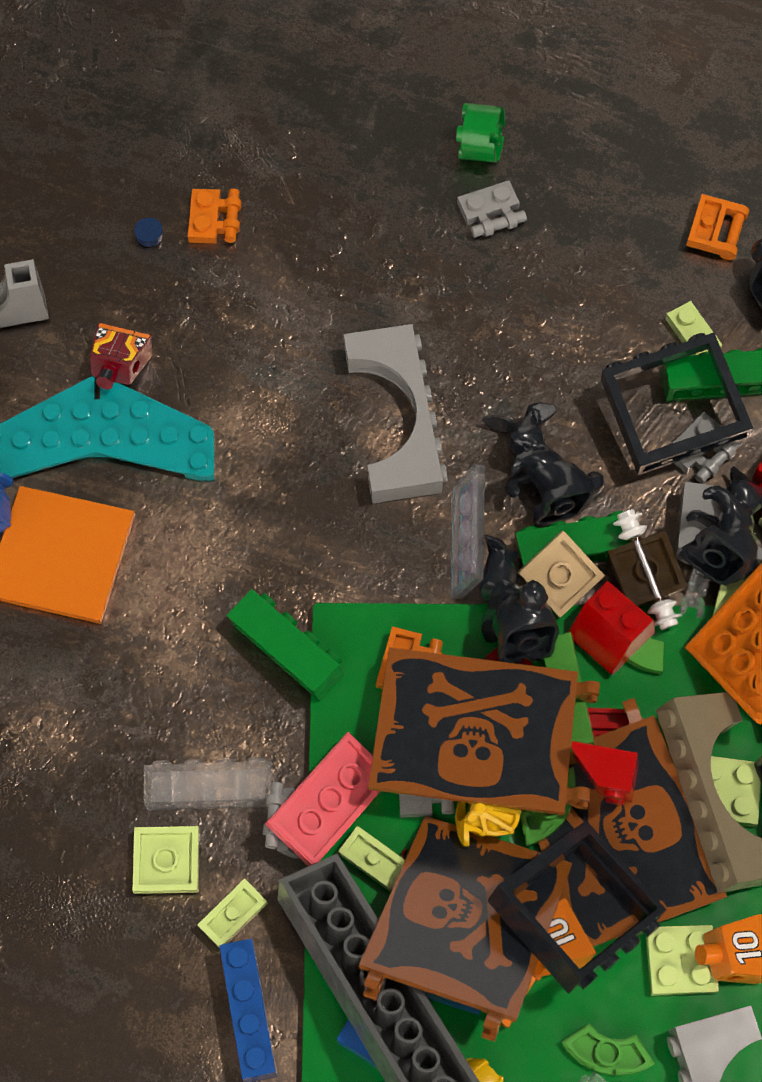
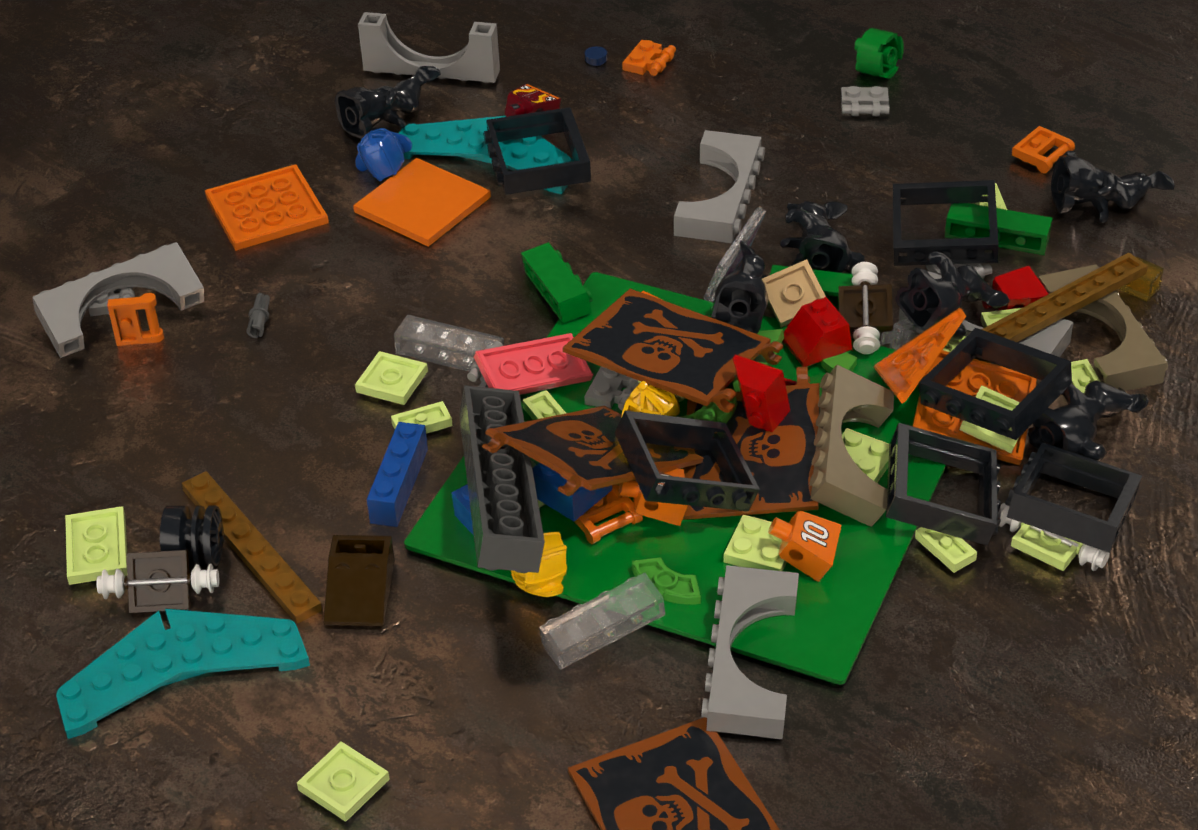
camera: 25 degrees right, 25 degrees down
none -> black window [483,107,591,195]

